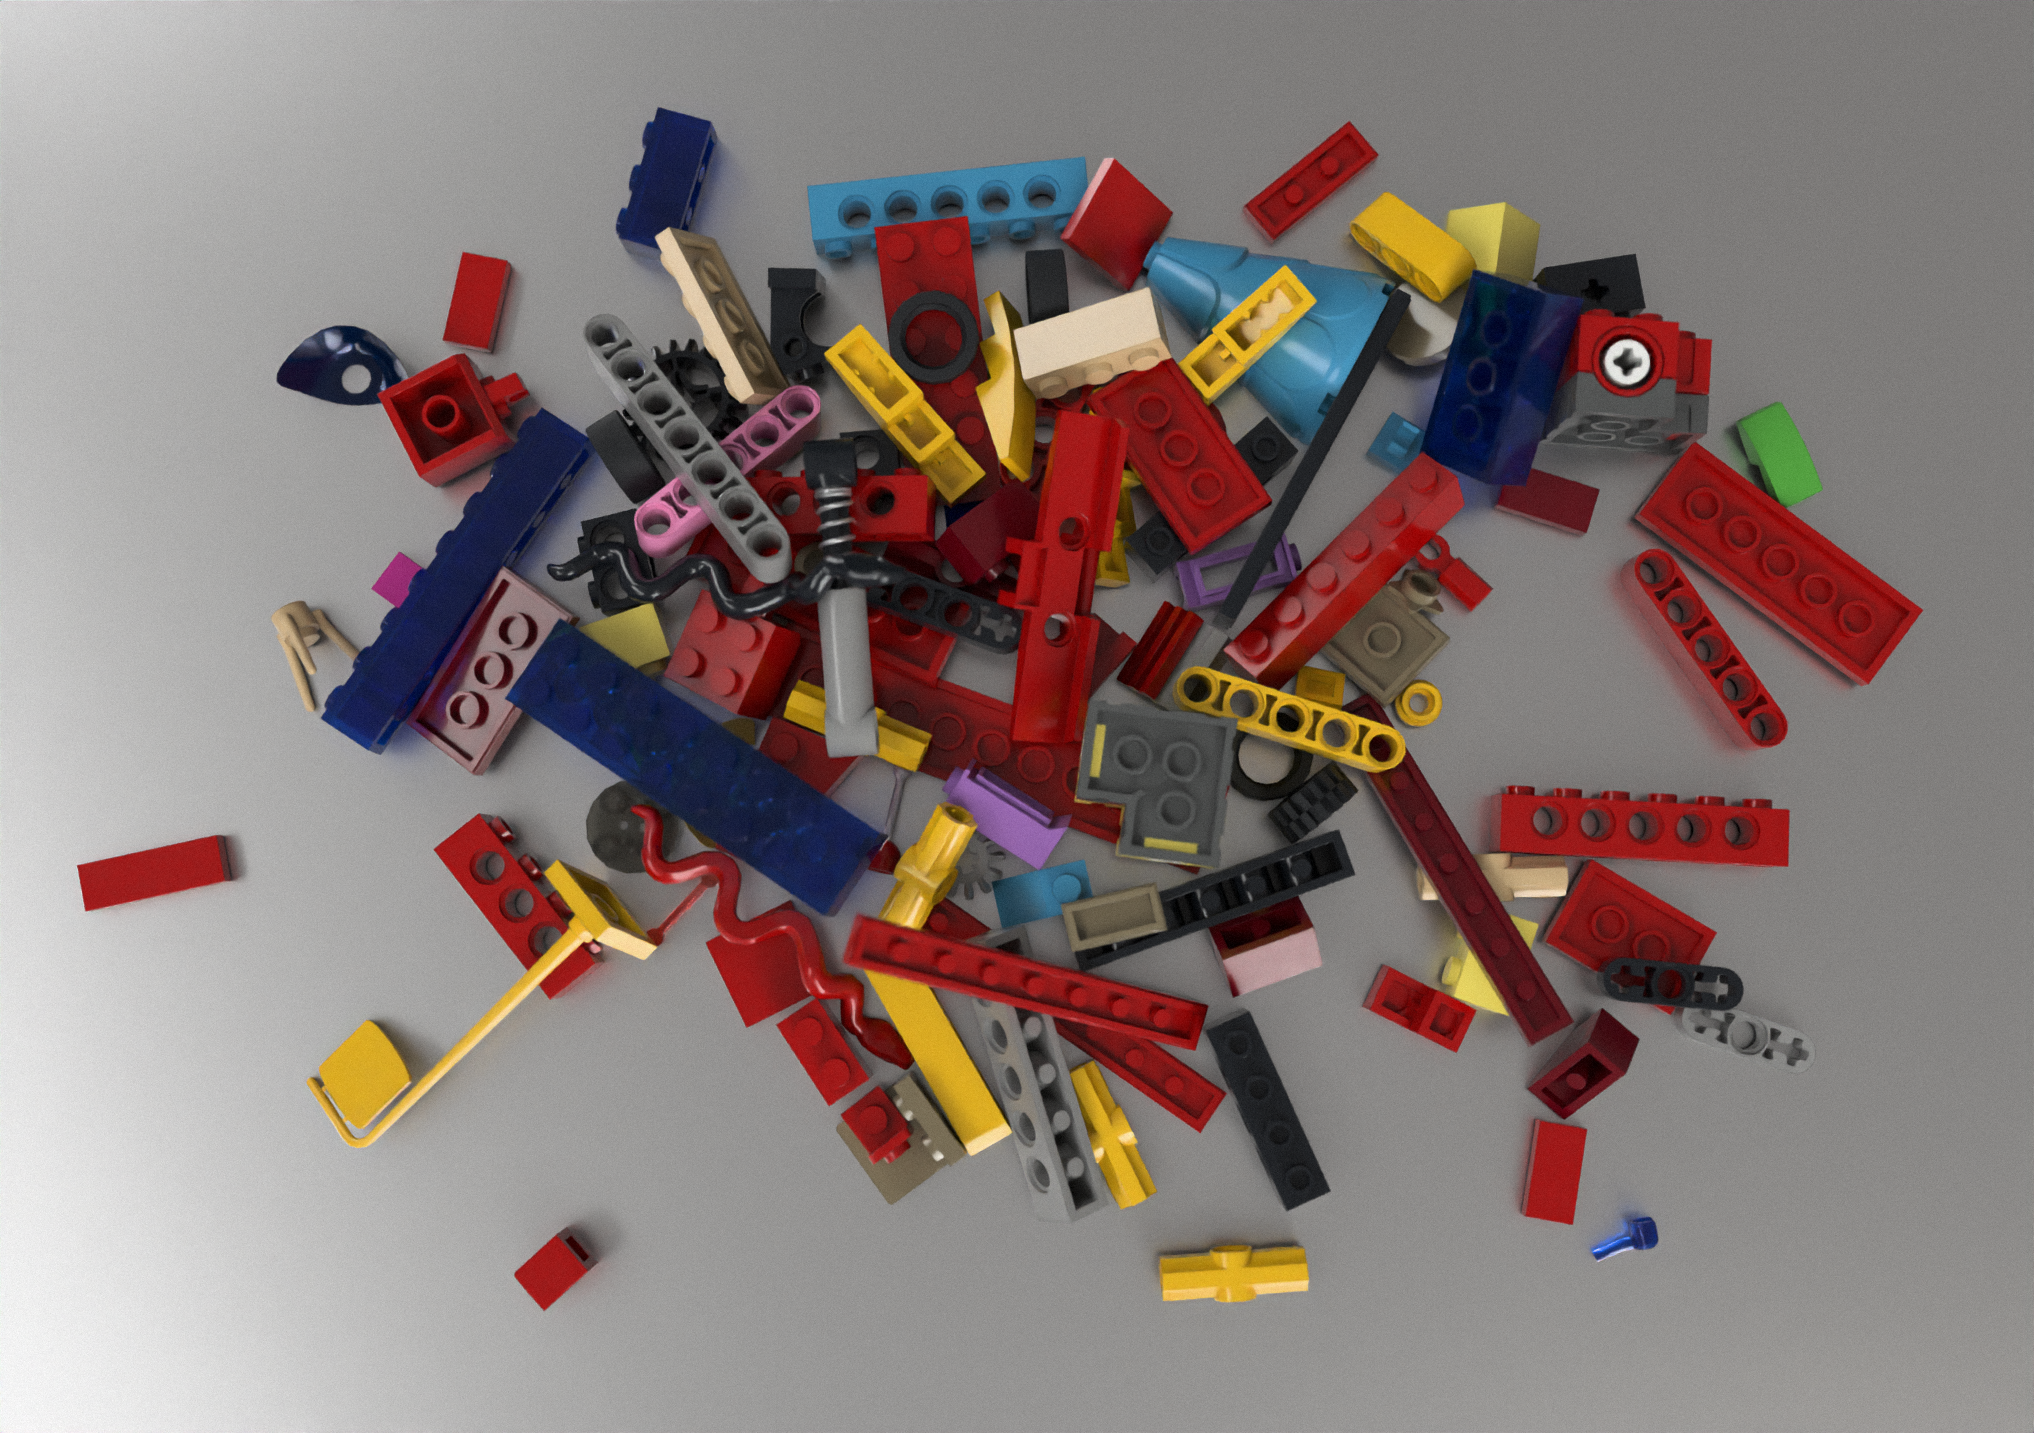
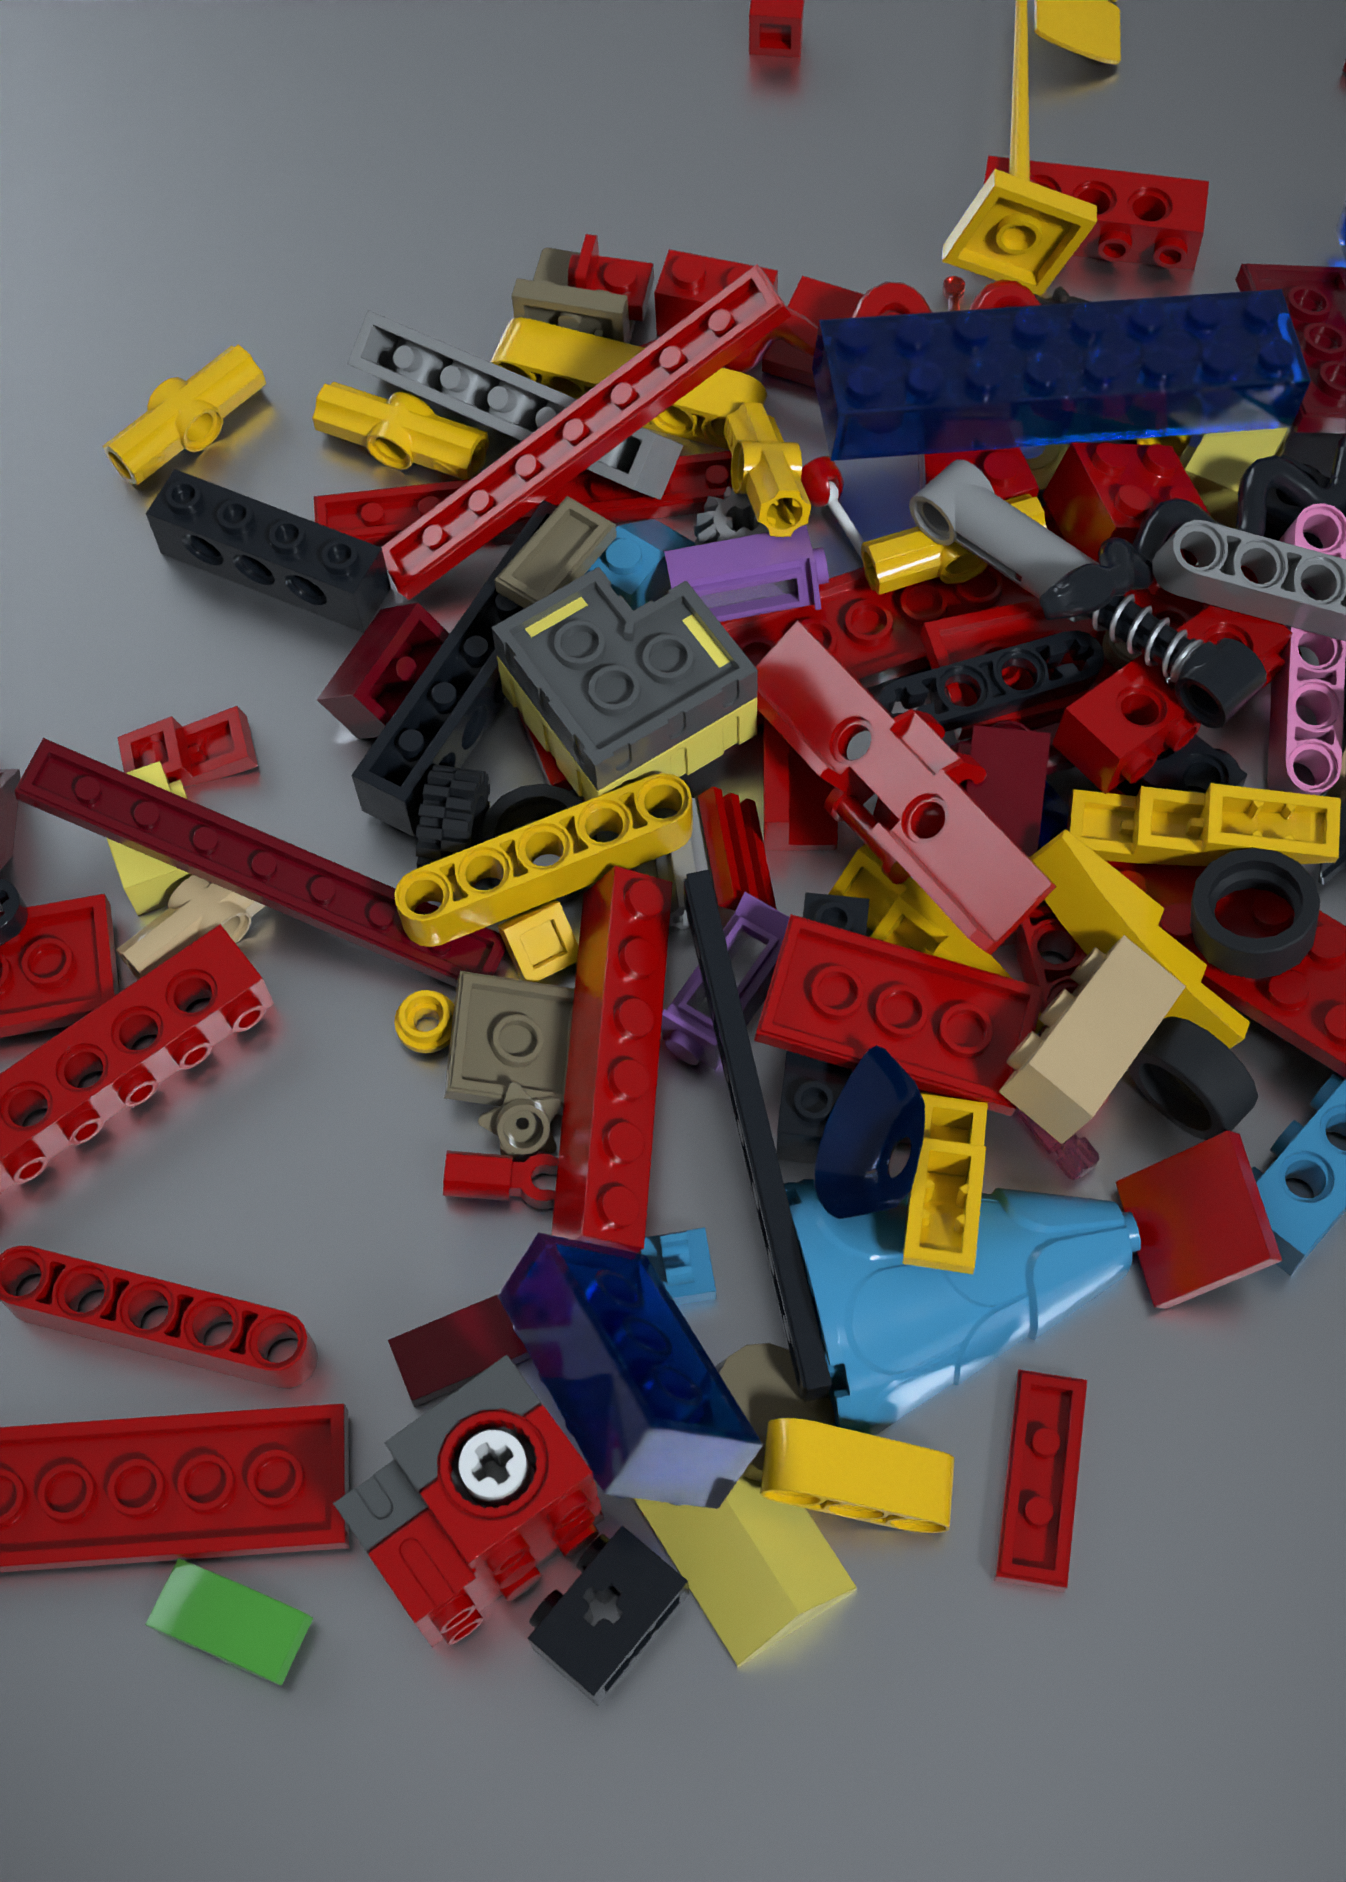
camera: 140 degrees right, 20 degrees down
none -> clear blue piece [814,1045,925,1219]

